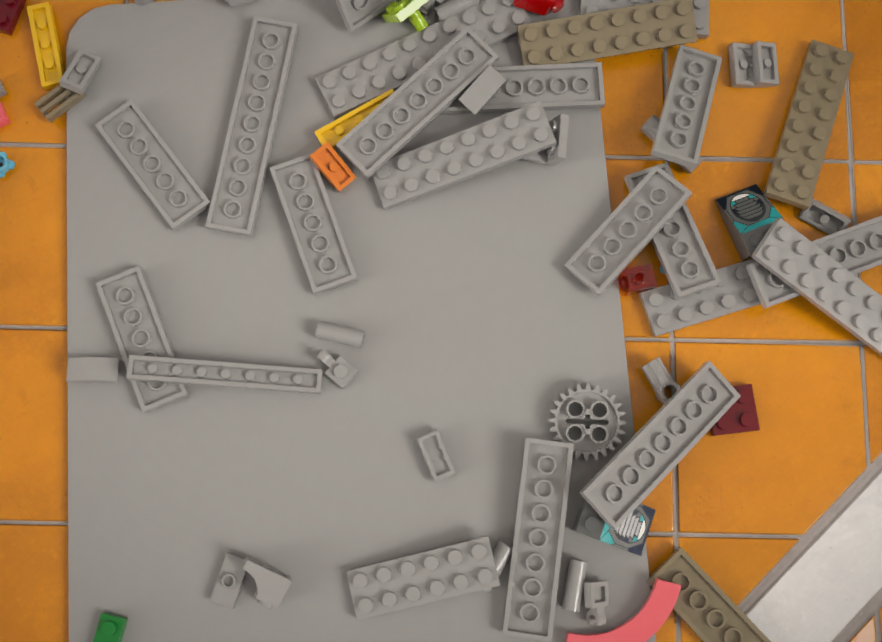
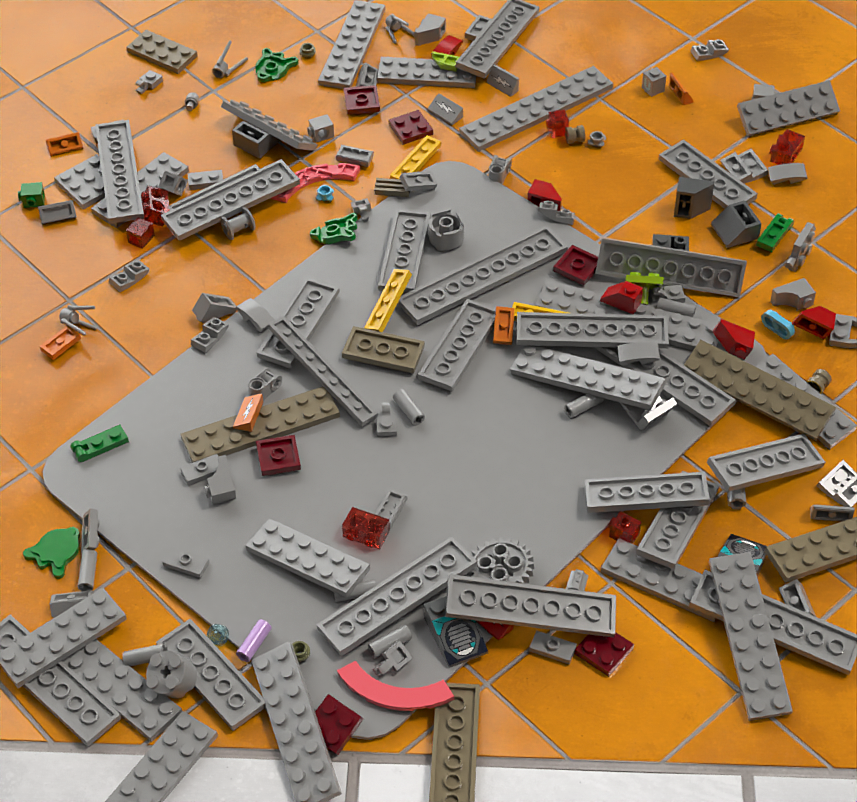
camera: 50 degrees right, 30 degrees down
none -> dark tan plate [181,386,340,463]
none -> light grey slope [191,317,229,353]
none -> light grey arch [192,293,237,323]
none -> slope [233,394,263,432]
none -> light grey piece [248,367,283,401]
none -> dark red plate [256,435,301,476]
none -> green tile [309,213,358,244]
none -> dark tan plate [342,326,425,373]
none -> clear red brick [342,507,390,550]
none -> light grey plate [350,198,371,221]
none -> yellow plate [364,269,412,332]
none -> light grey brick [428,209,464,251]
none -> light grey plate [529,631,577,664]
none -> dark red plate [553,245,598,286]
none -> light grey piece [564,394,604,418]
none -> red slope [600,281,643,314]
none -> light grey slope [810,504,855,521]

